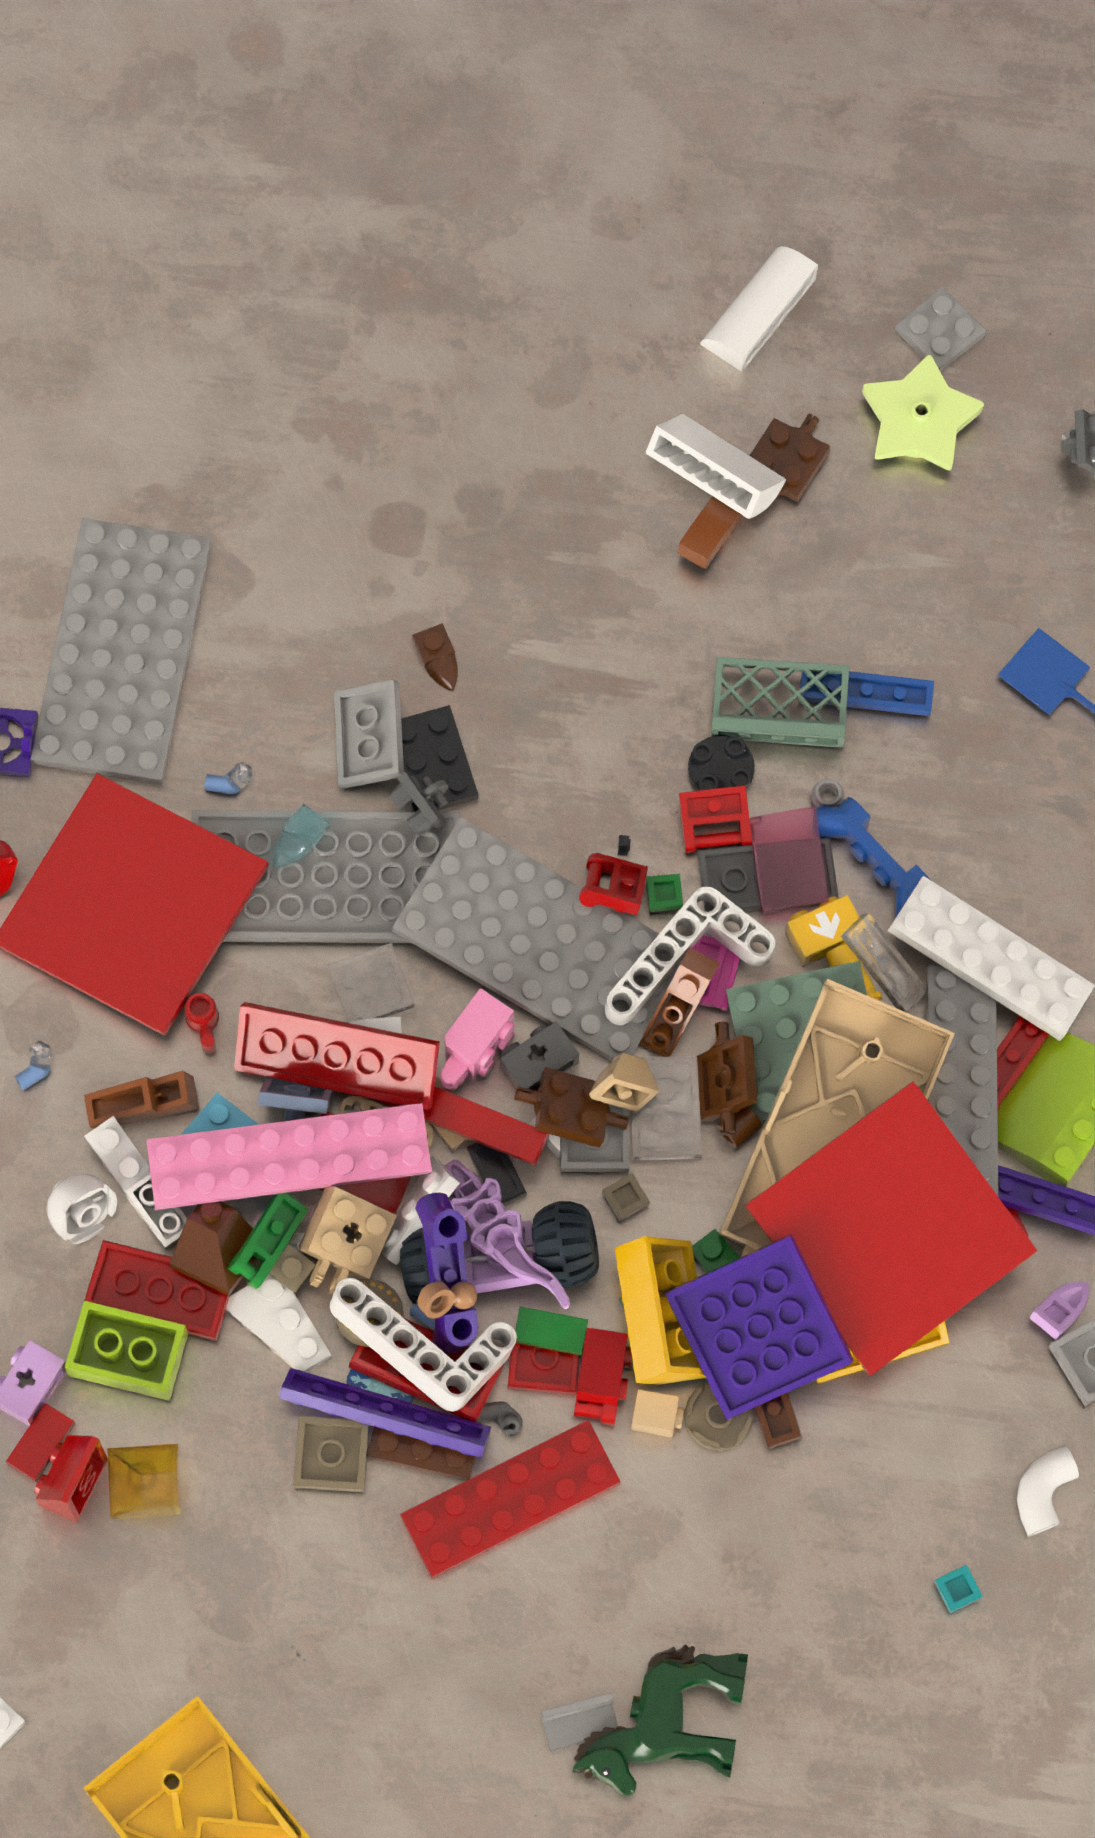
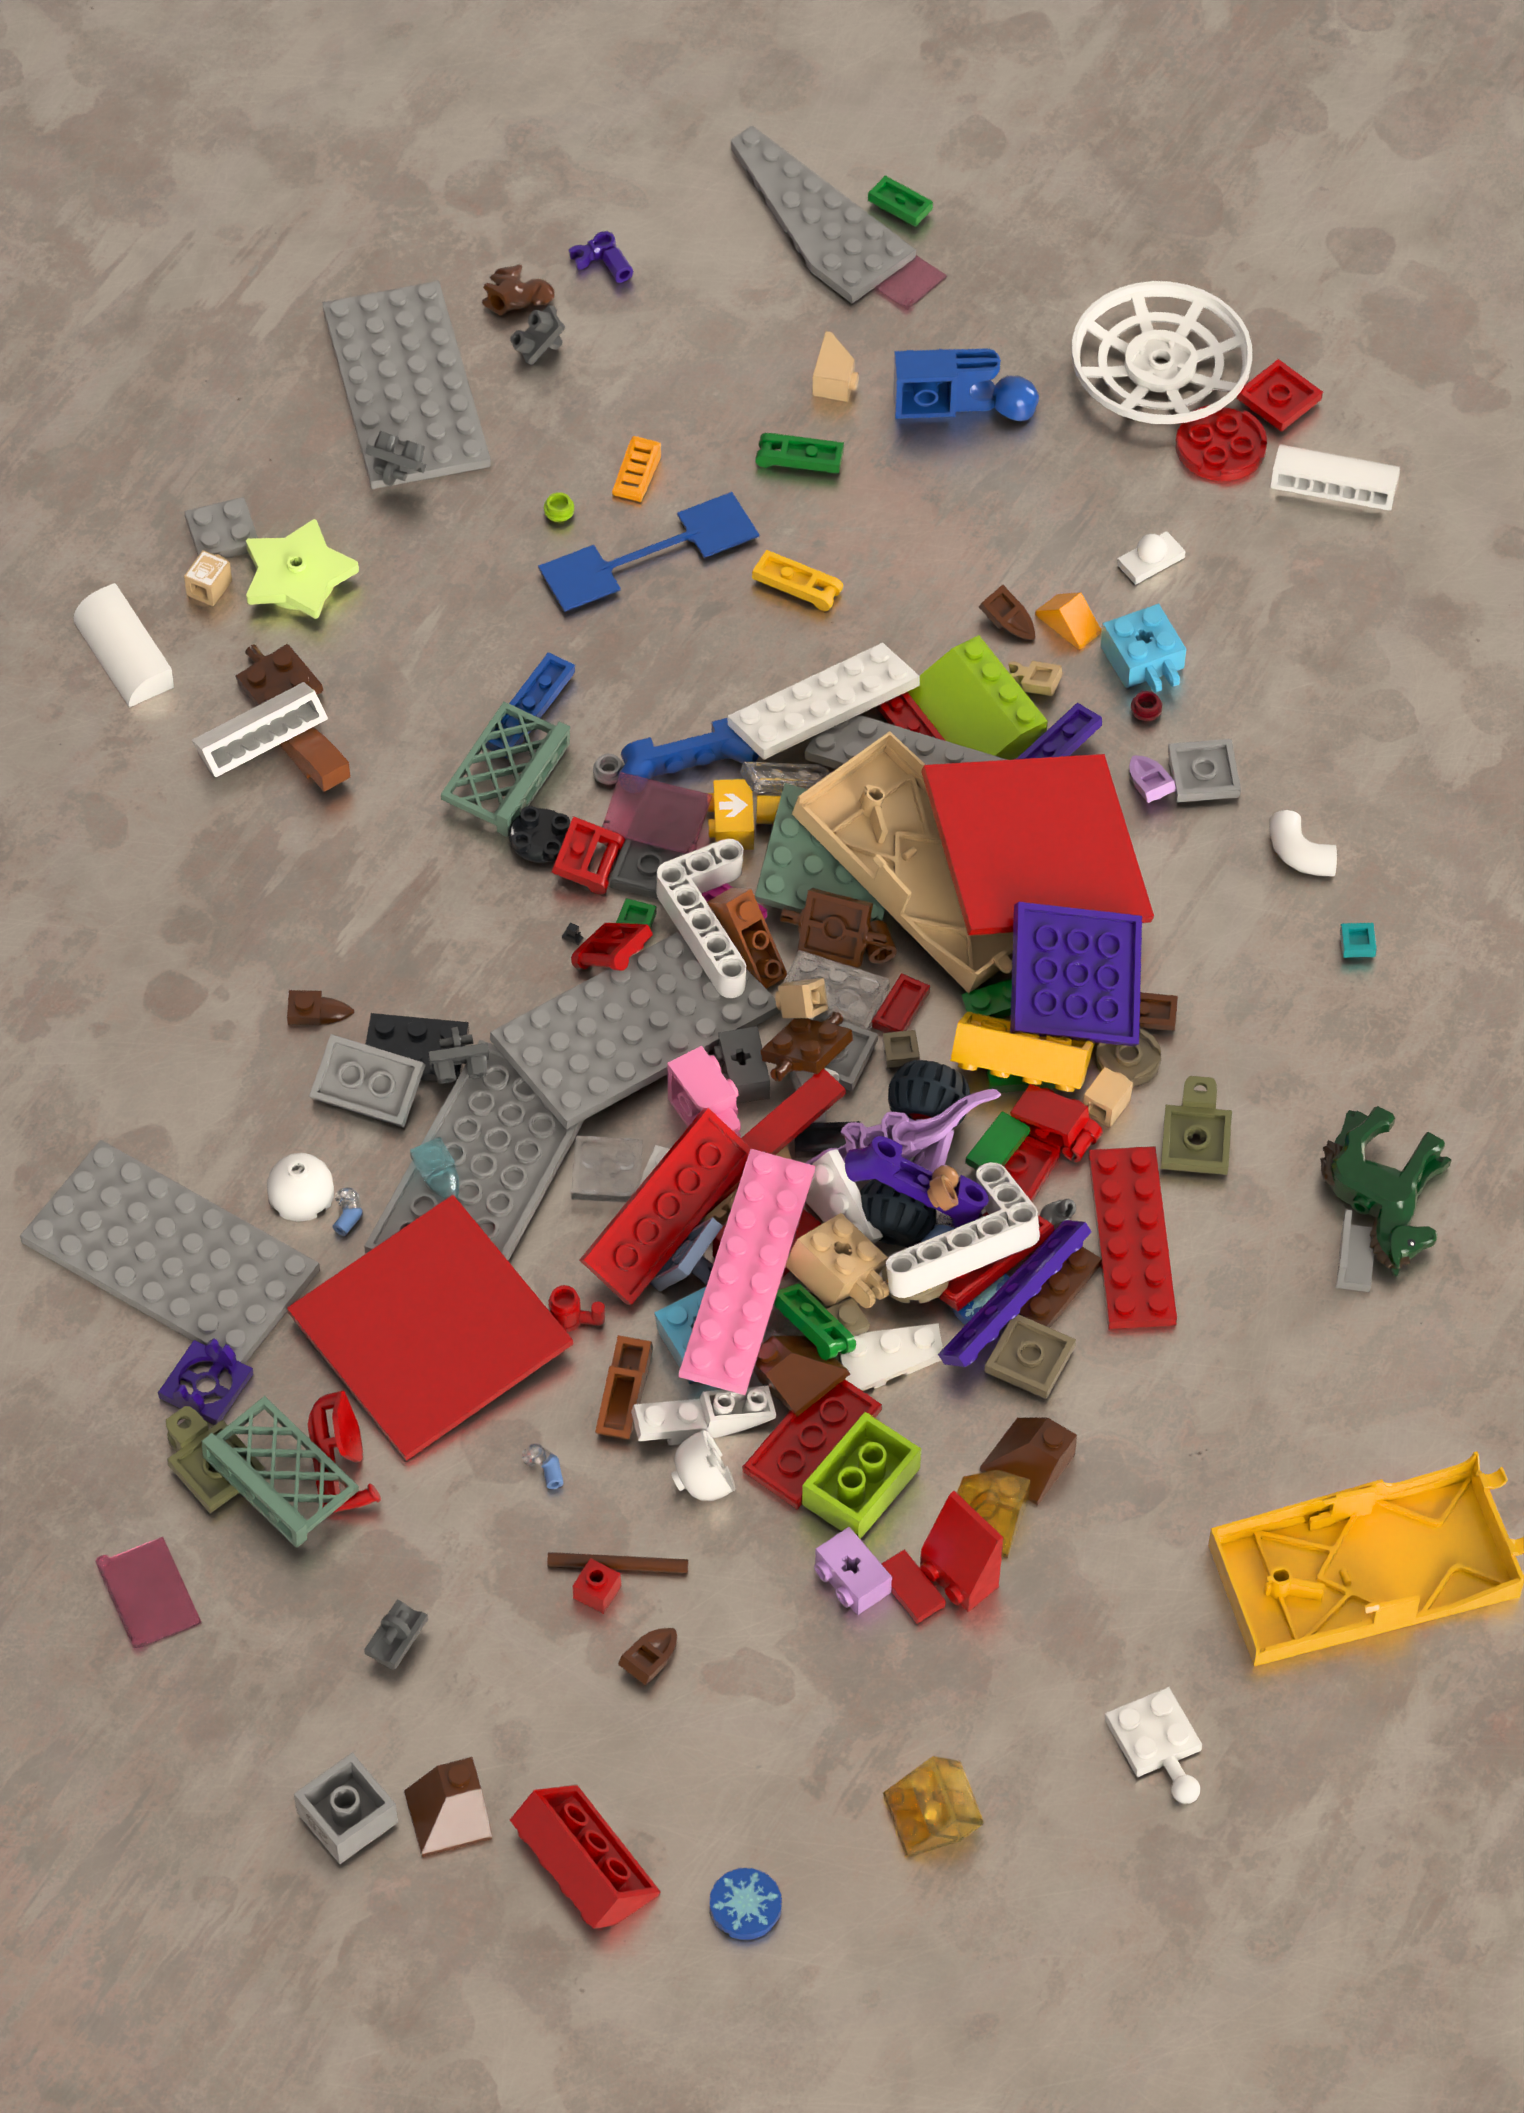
camera: 65 degrees left, 15 degrees down
none -> tan brick [184,550,232,607]
none -> white cylinder [267,1153,334,1222]
none -> red tile [872,973,930,1033]
none -> reddish brown slope [979,1417,1077,1505]
none -> olive plate [1161,1076,1232,1175]

